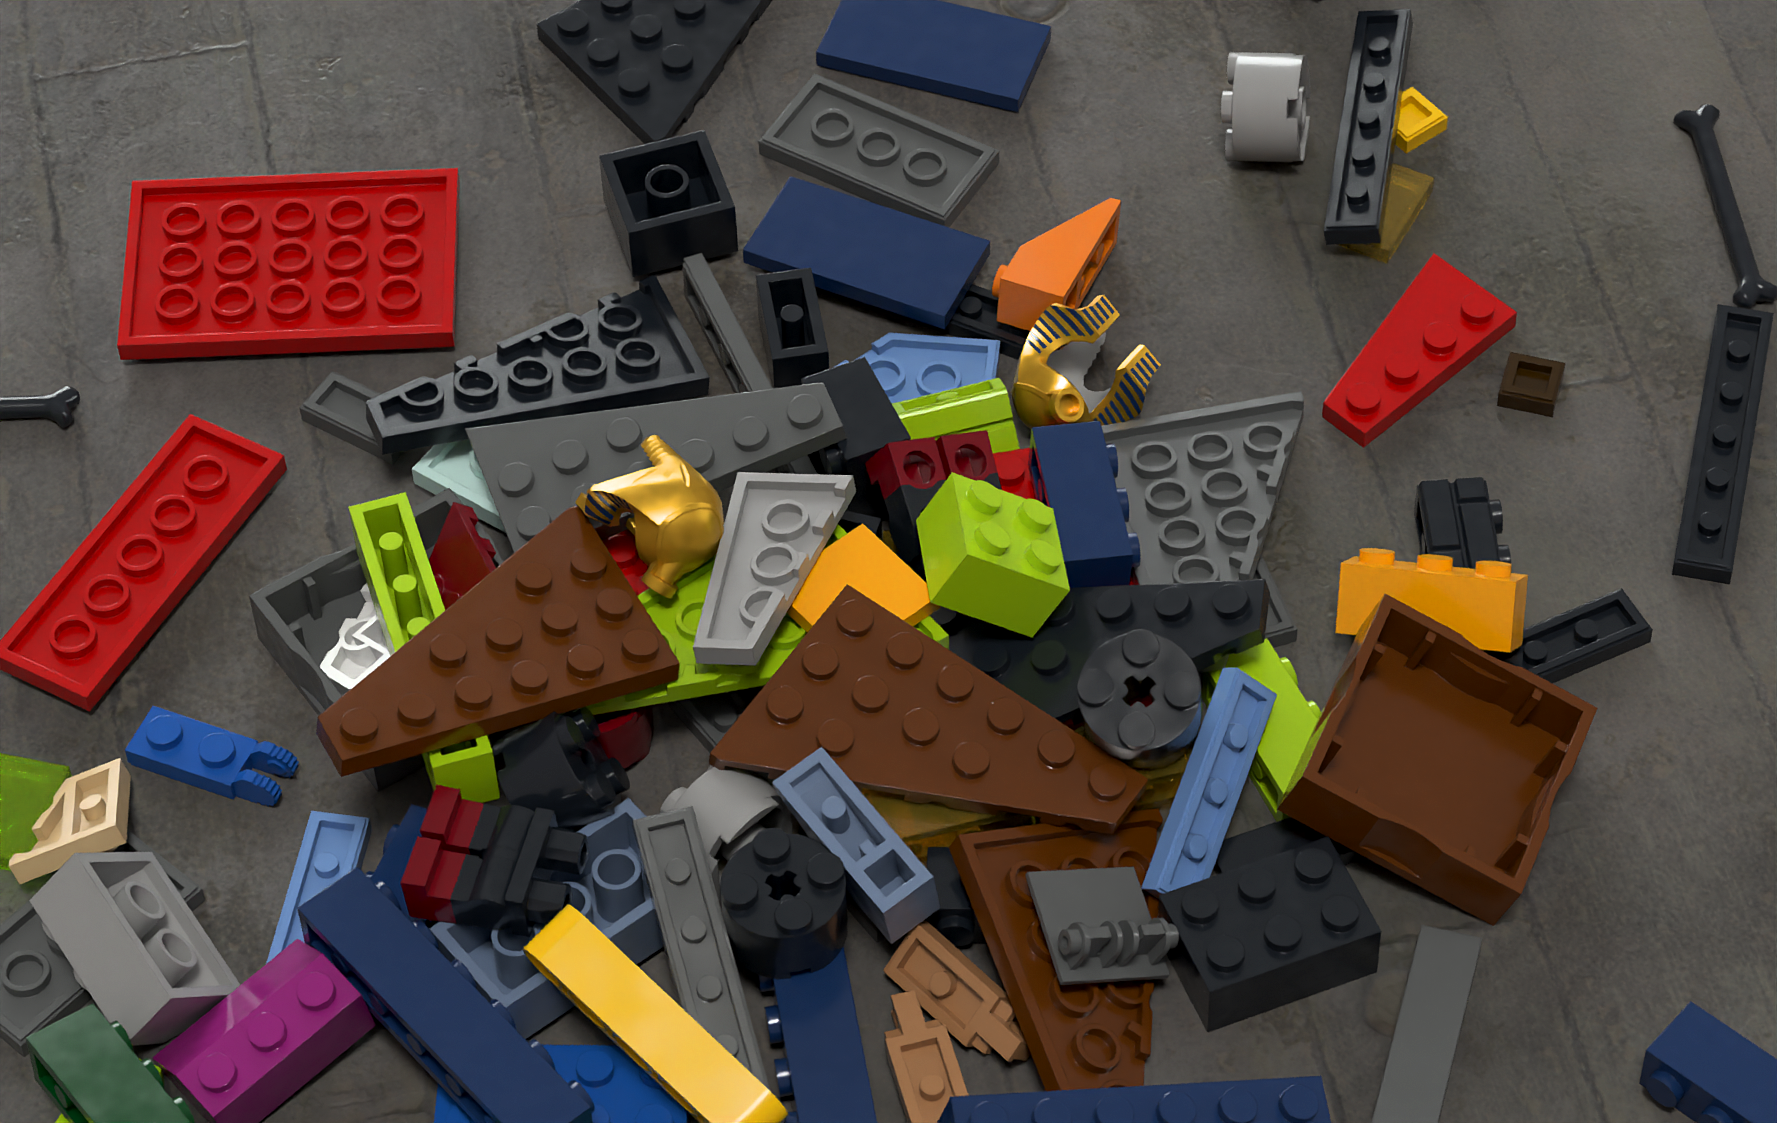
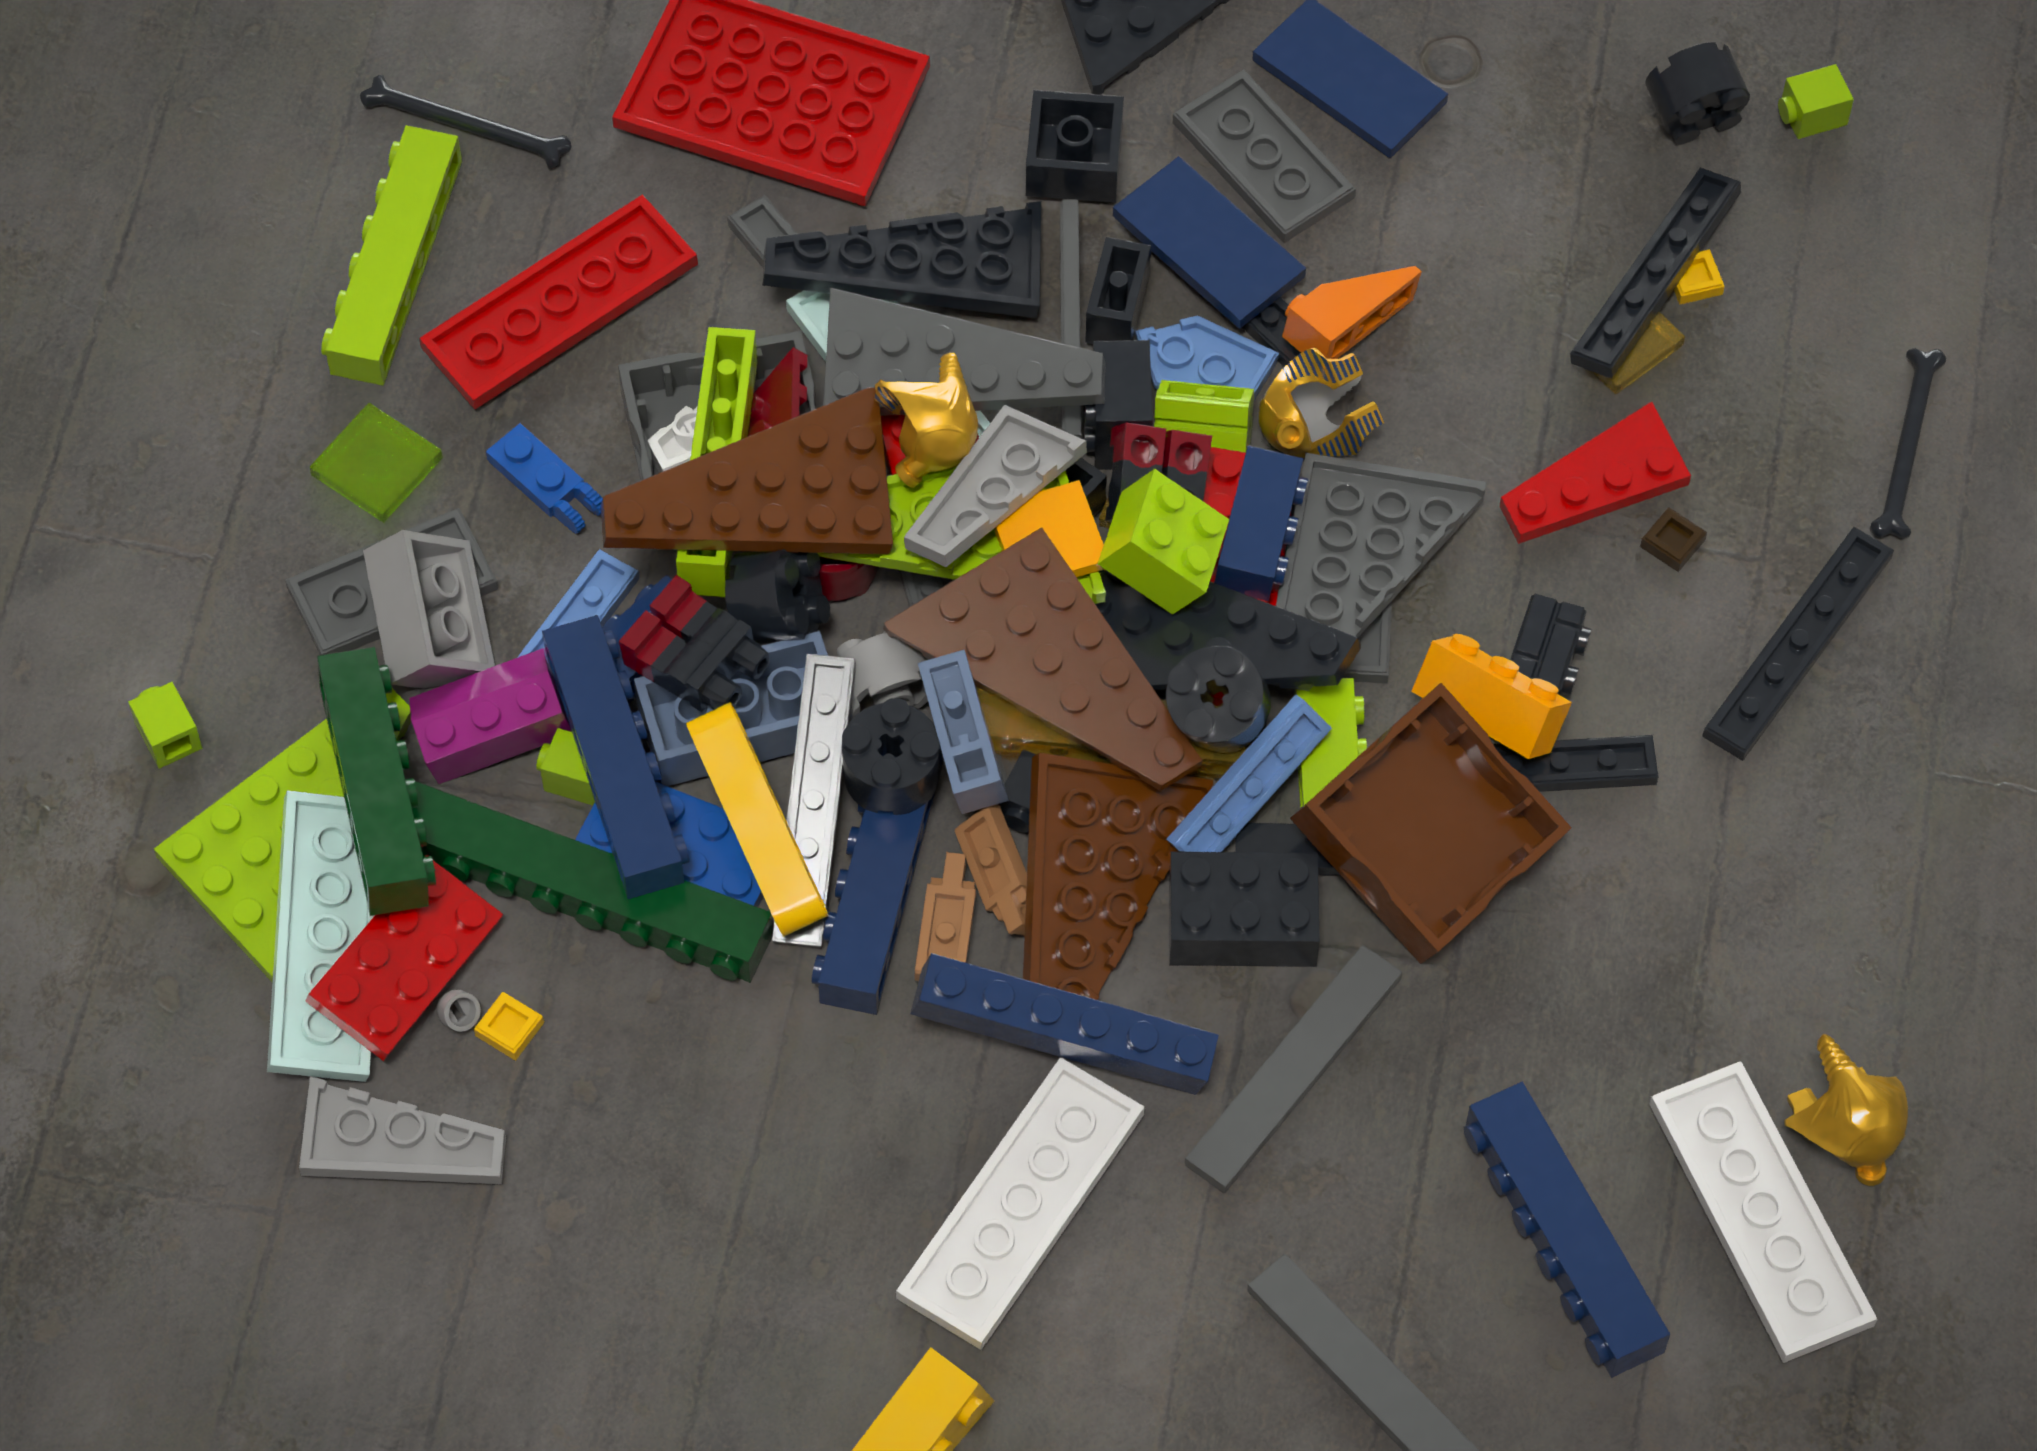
camera: 20 degrees right, 10 degrees up
tan wing [9,758,131,884] -> none
dark grey hinge [1025,866,1179,985] -> none
light grey brick [1221,52,1311,162] -> none
none -> lime brick [536,728,595,806]

